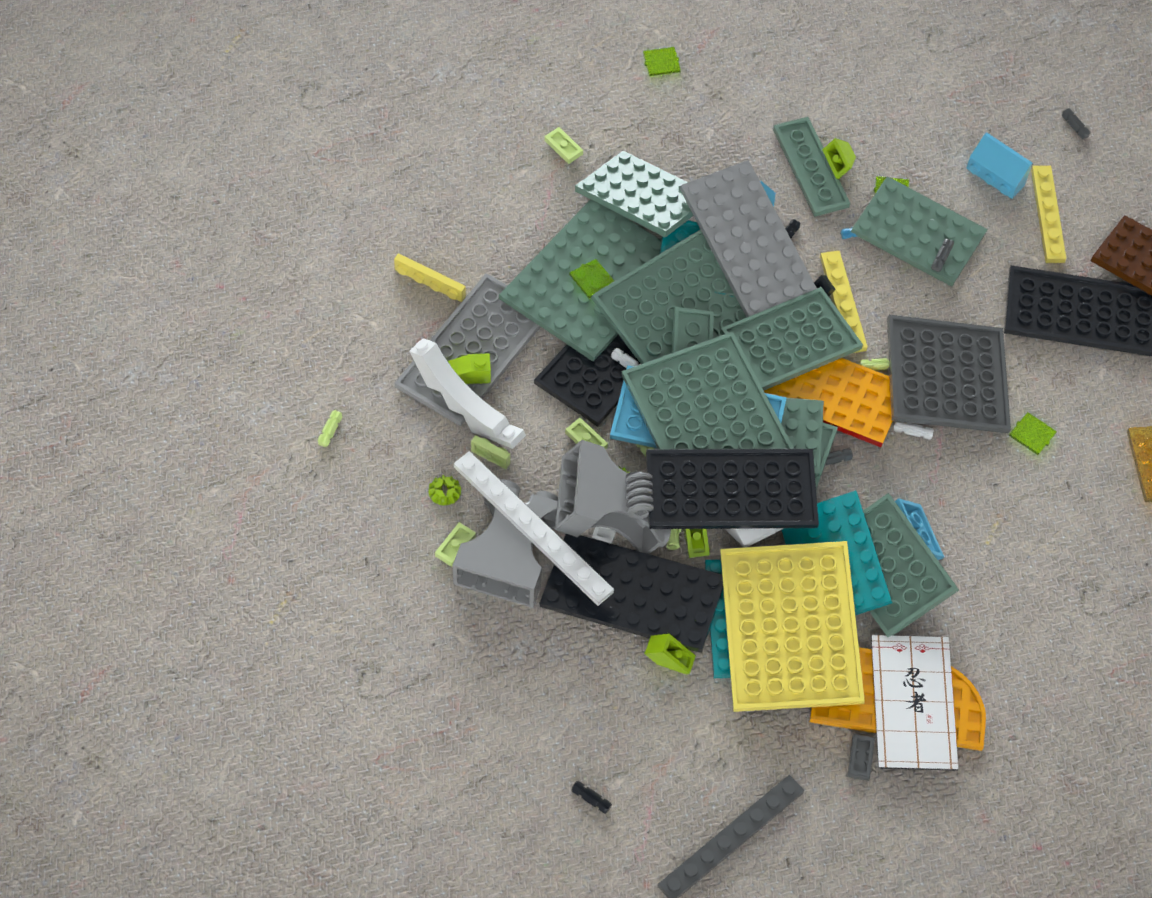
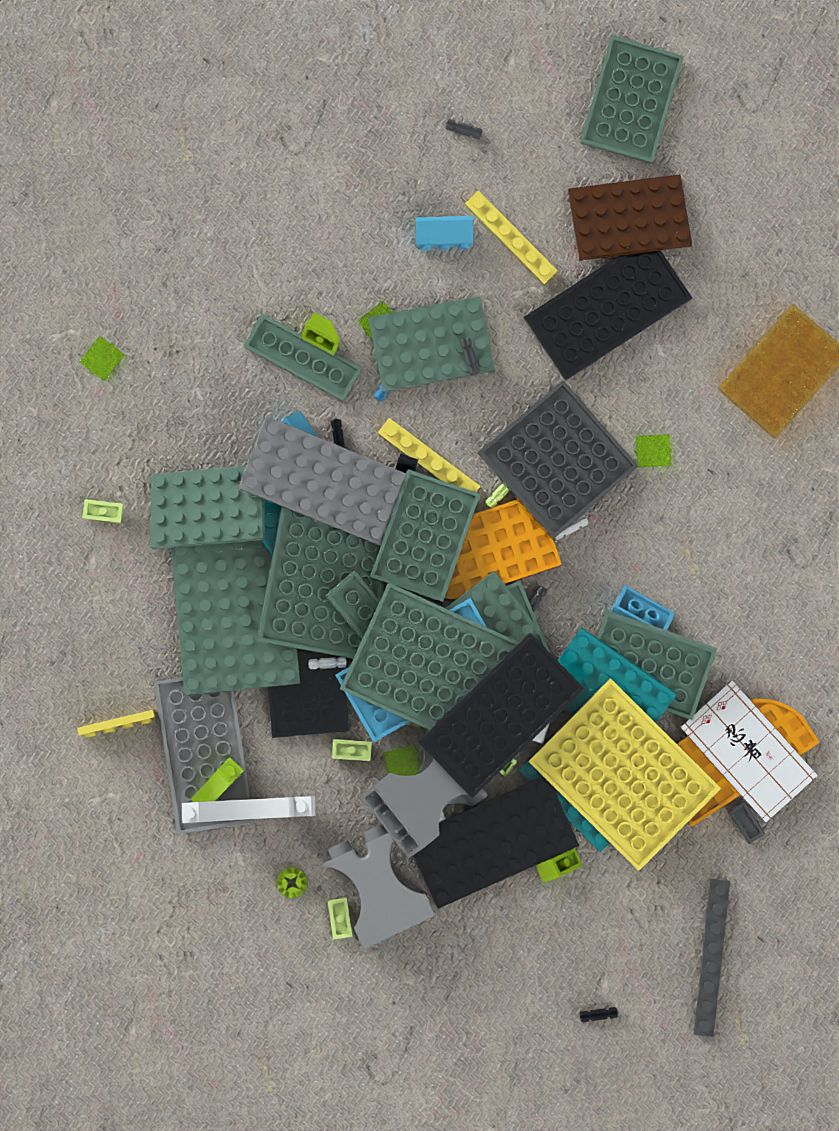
camera: 45 degrees left, 25 degrees up
yellowish green axle [318,410,342,447] -> none
white plate [454,451,614,606] -> none
yellowish green plate [471,435,510,469] -> none
clear neon green piece [569,259,614,298] -> none
light grey piece [625,471,654,519] -> none

